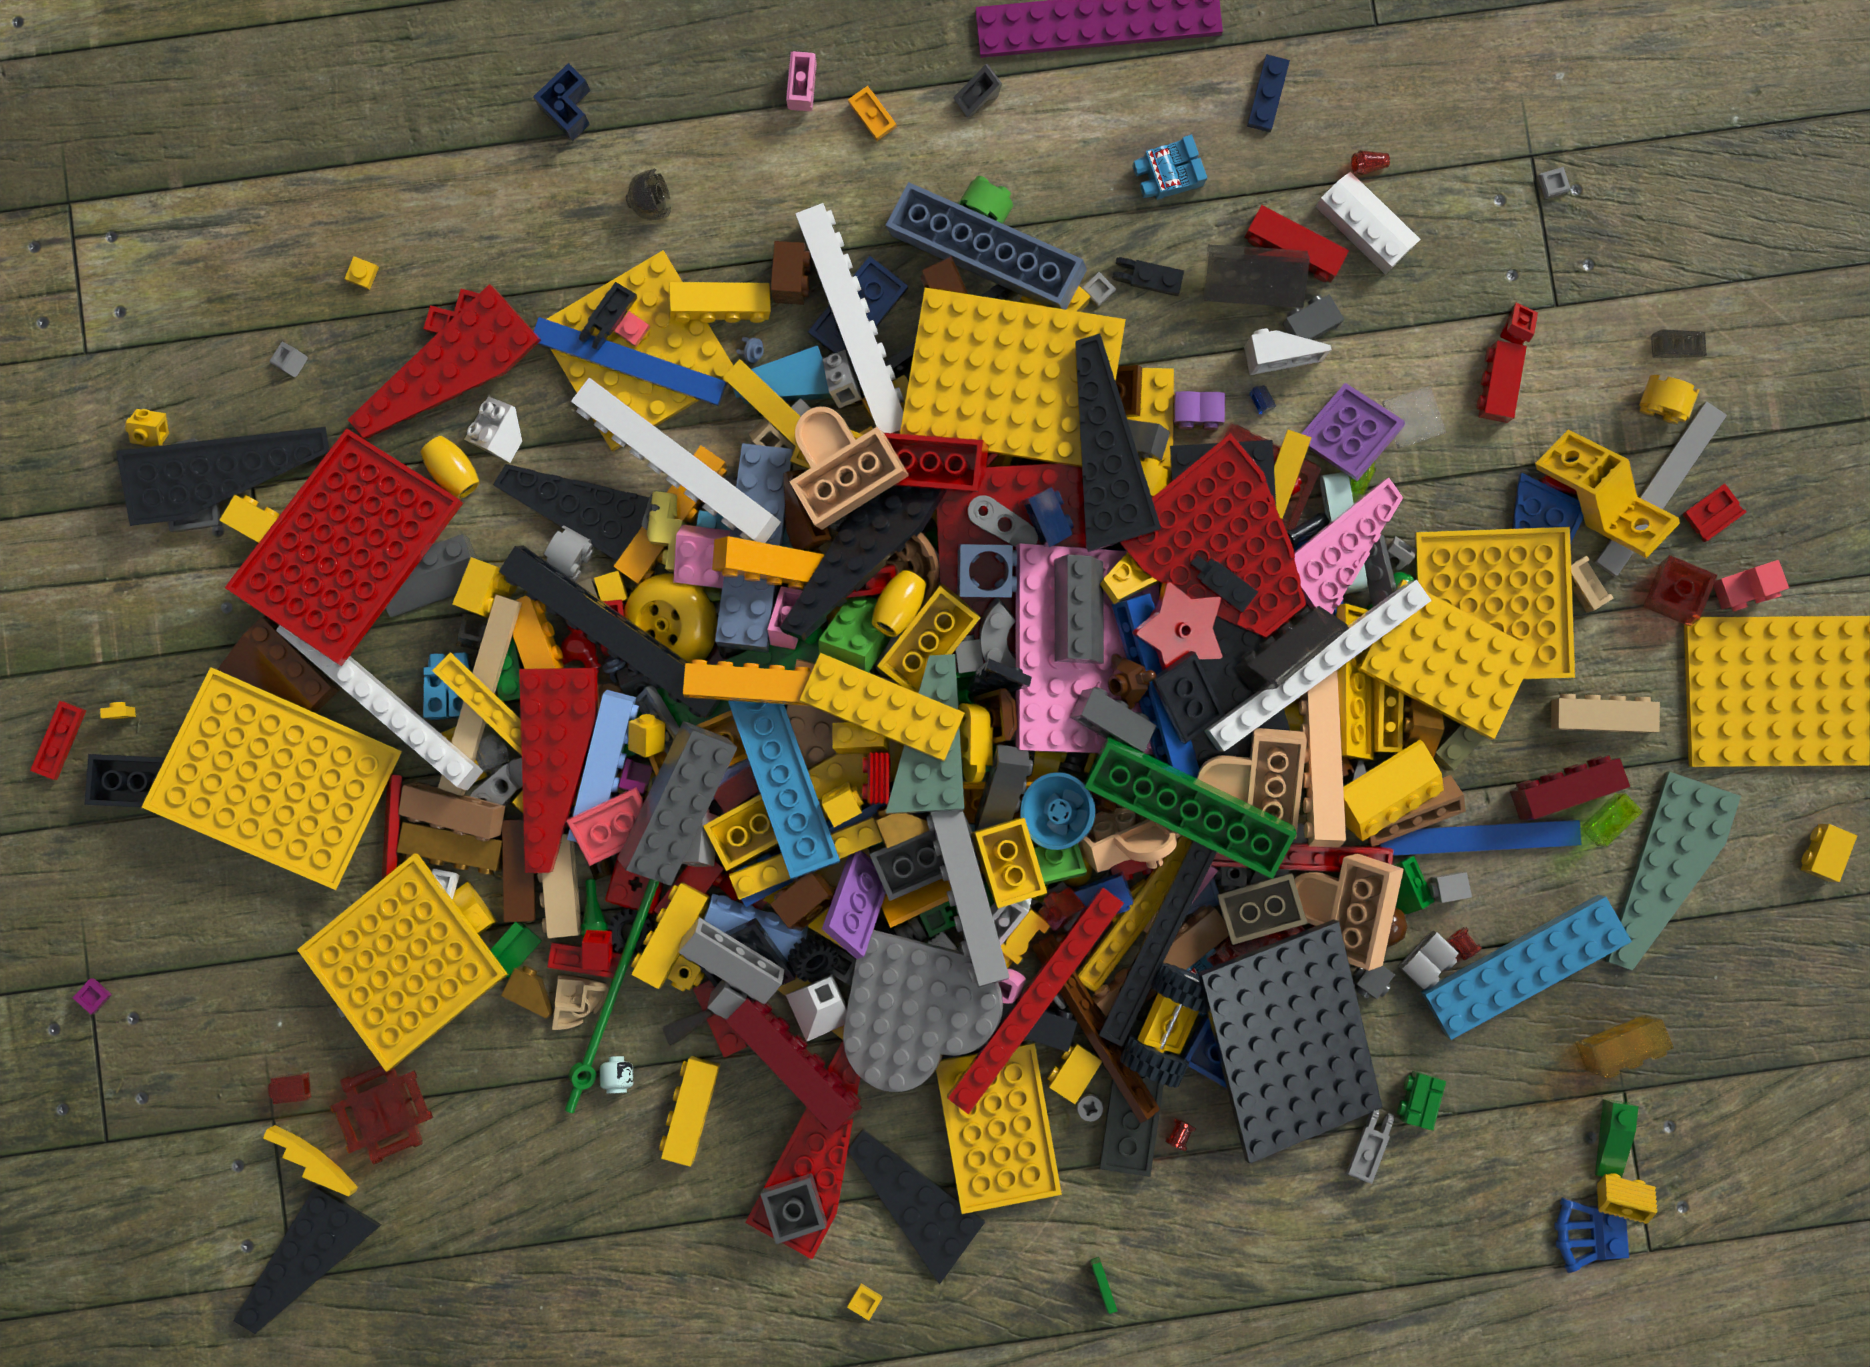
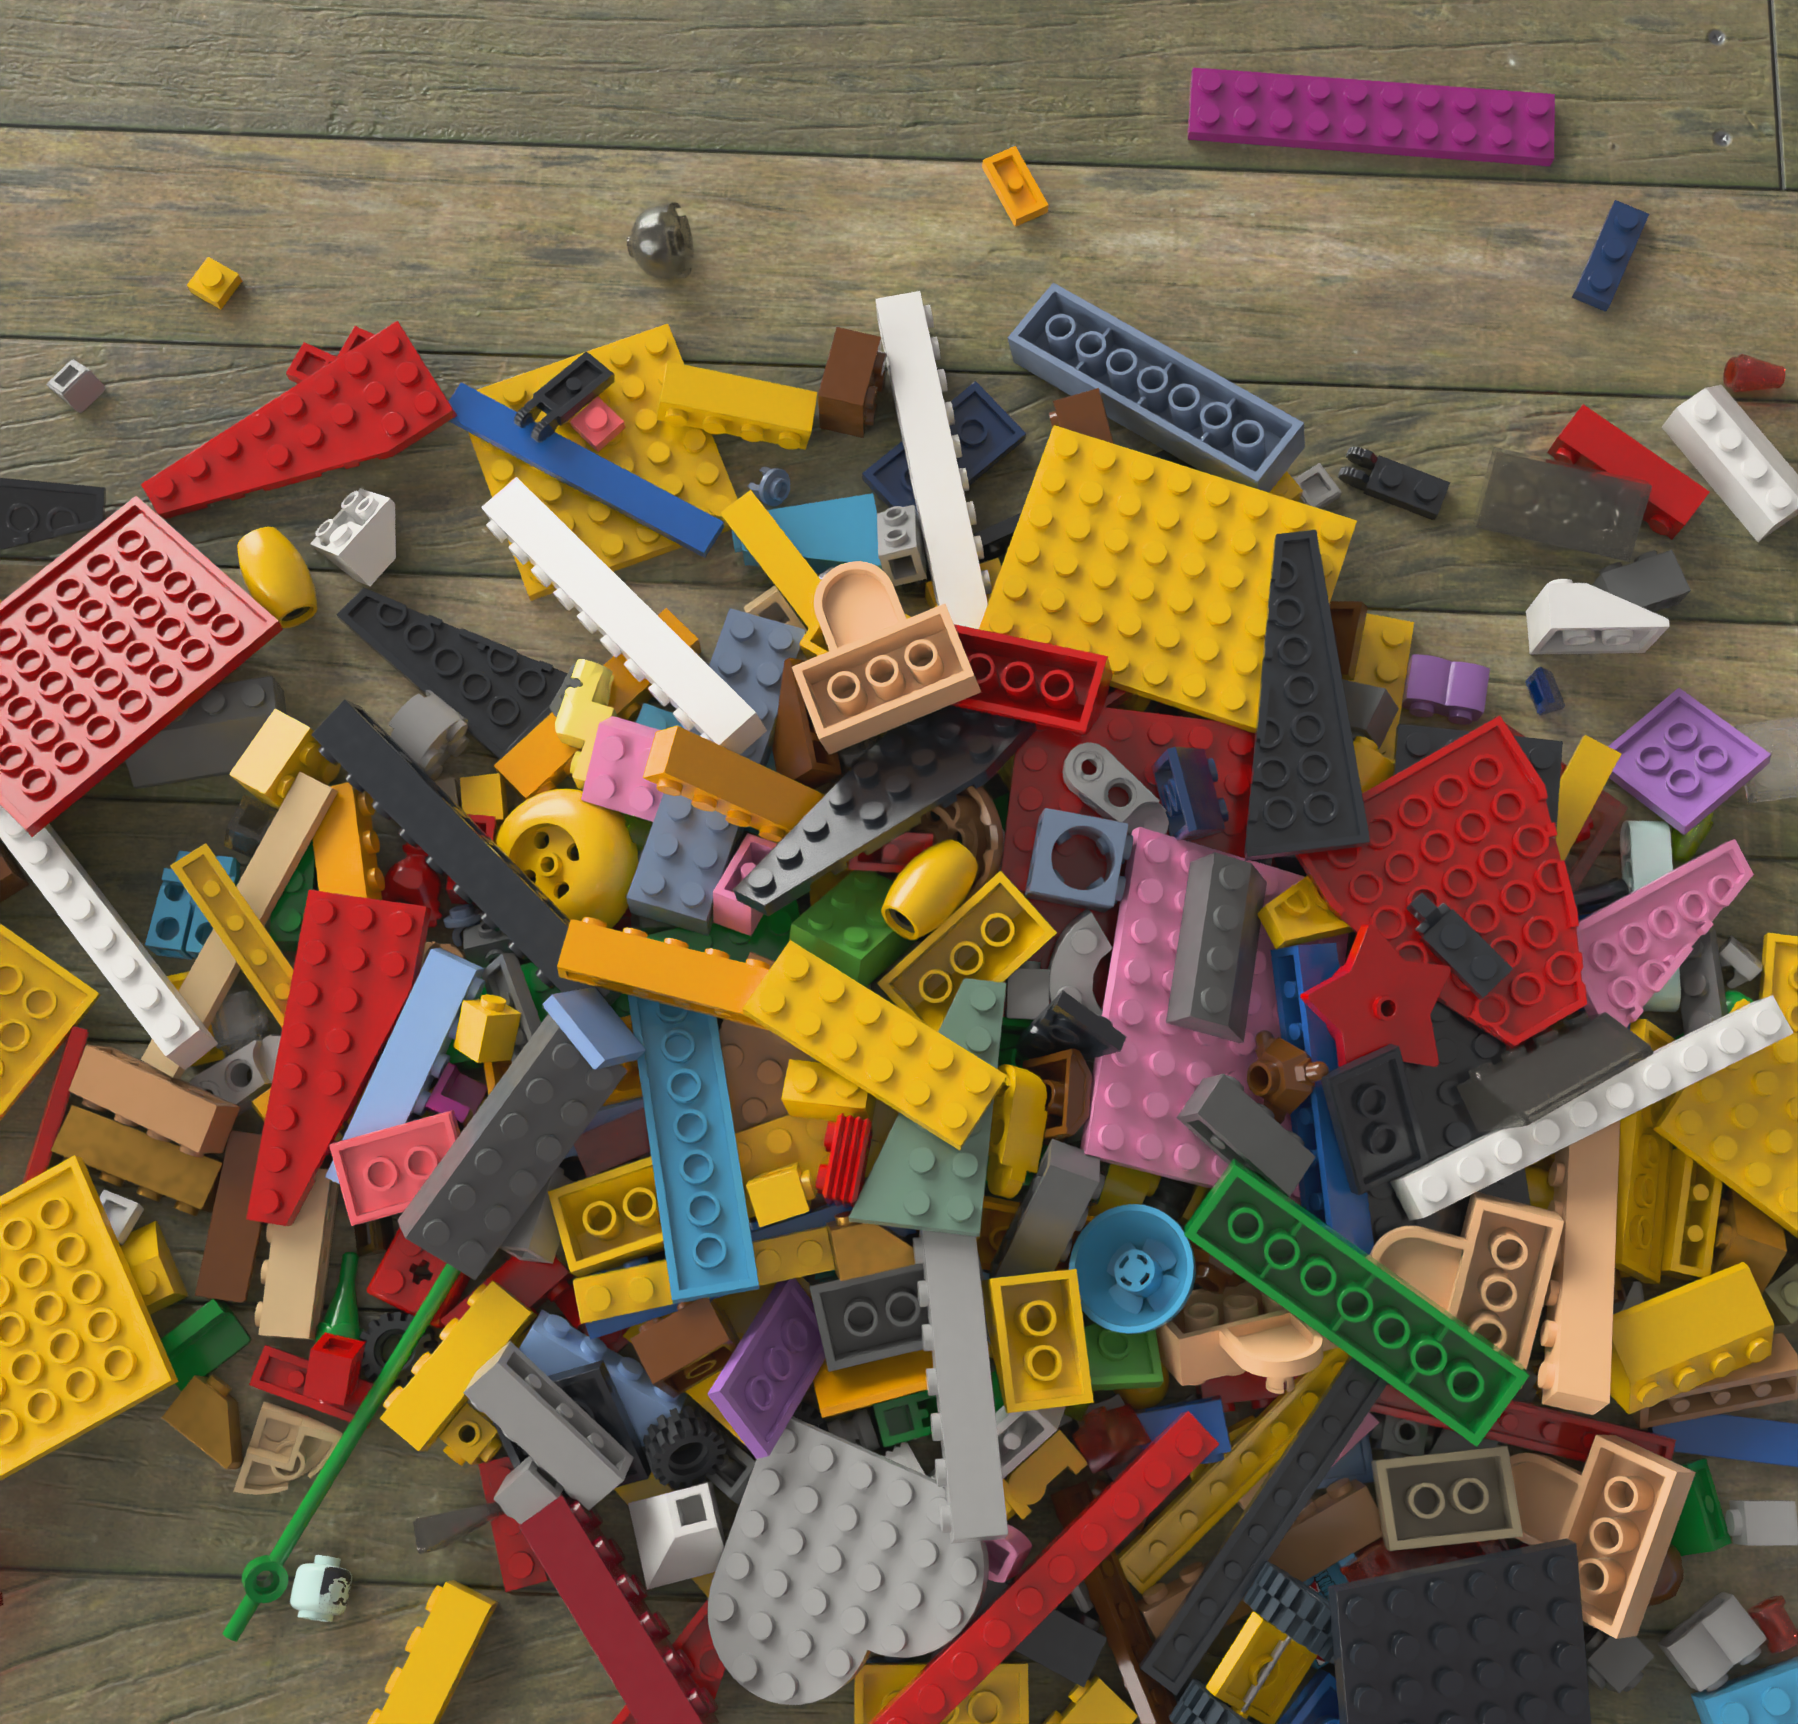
camera: 10 degrees right, 10 degrees down
dark blue brick [533,63,591,141] -> none
bright pink brick [786,51,817,111] -> none
dark grey slope [953,64,1002,117] -> none
bright green brick [958,176,1013,224] -> none
dark azure hips [1132,134,1207,200] -> none
none -> medium blue tile [543,987,646,1070]

